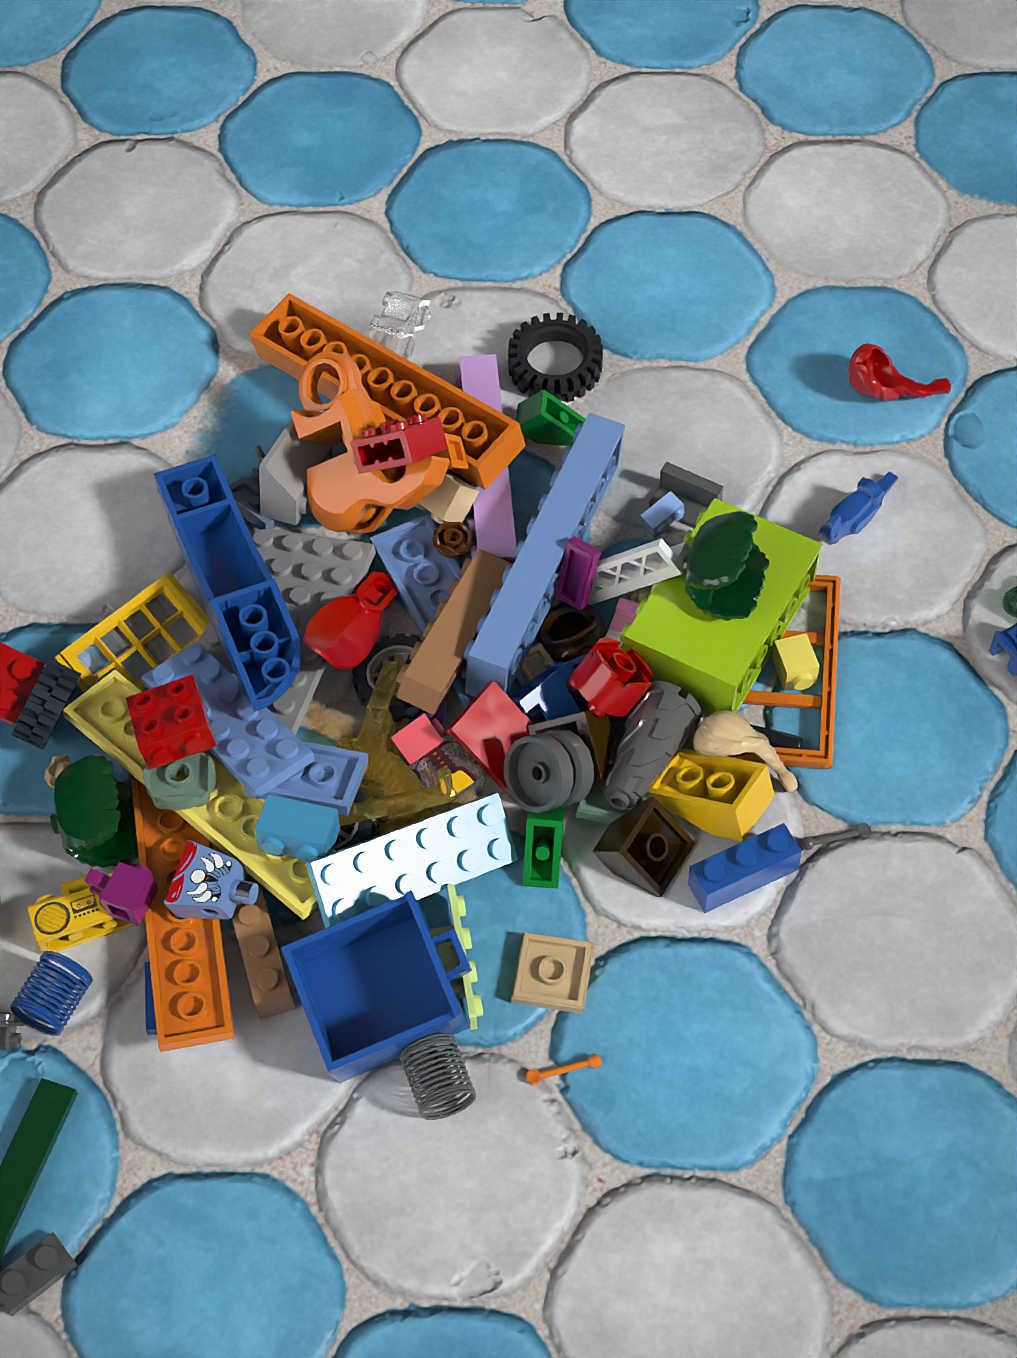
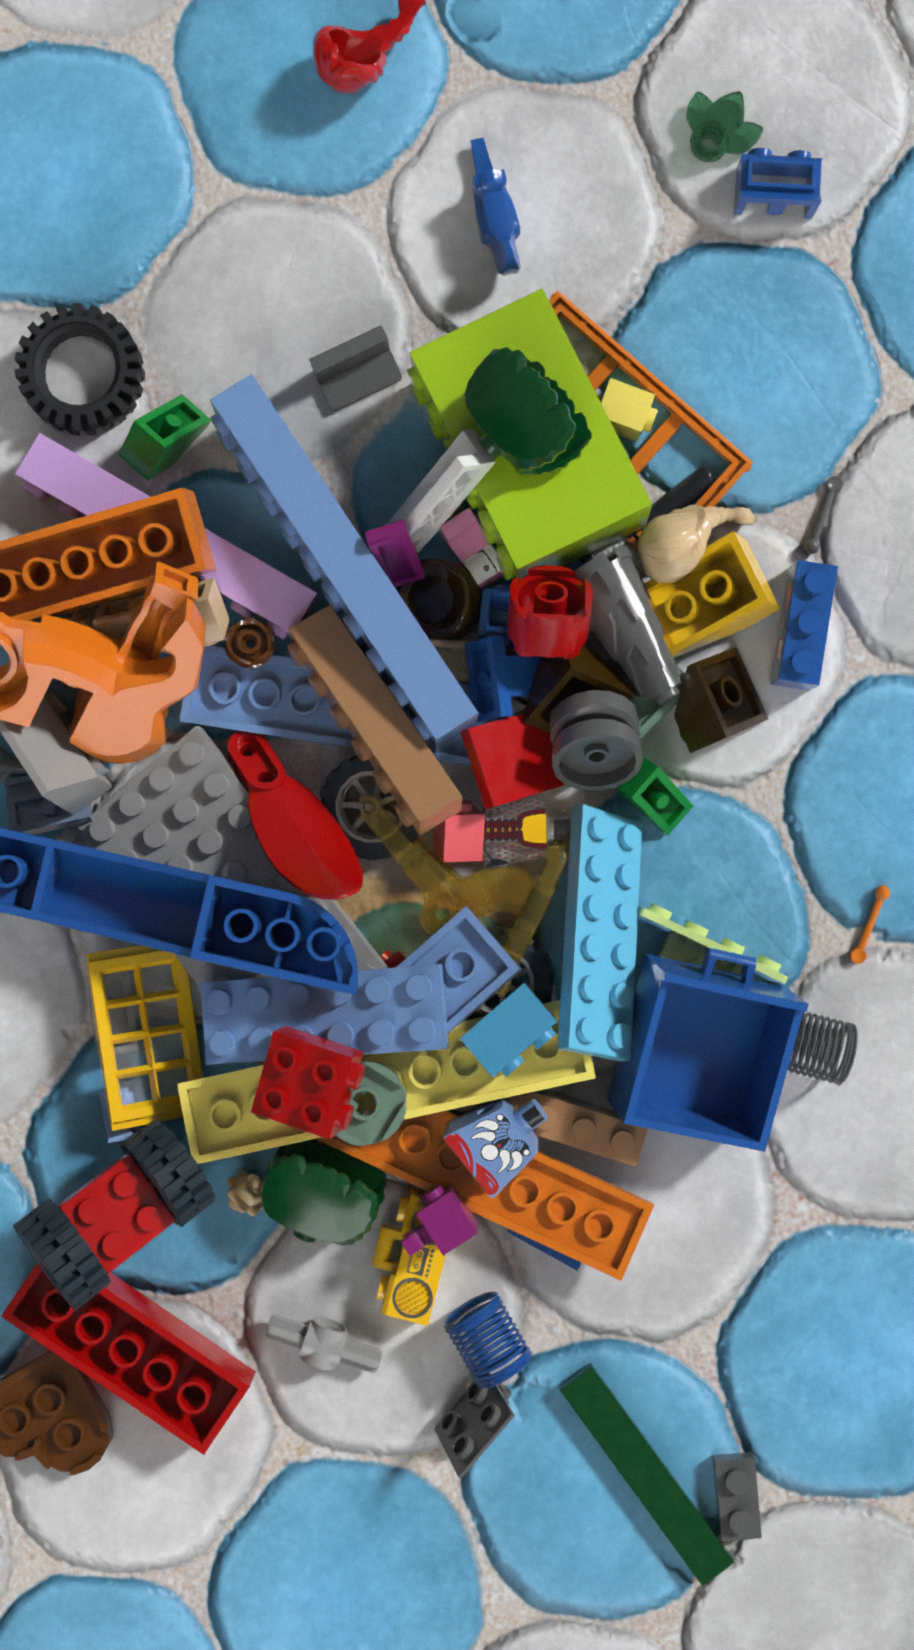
camera: 55 degrees left, 30 degrees up
red brick [350,413,448,474] -> none
tan tile [511,932,594,1014] -> none
light blue piece [640,491,685,537] -> none

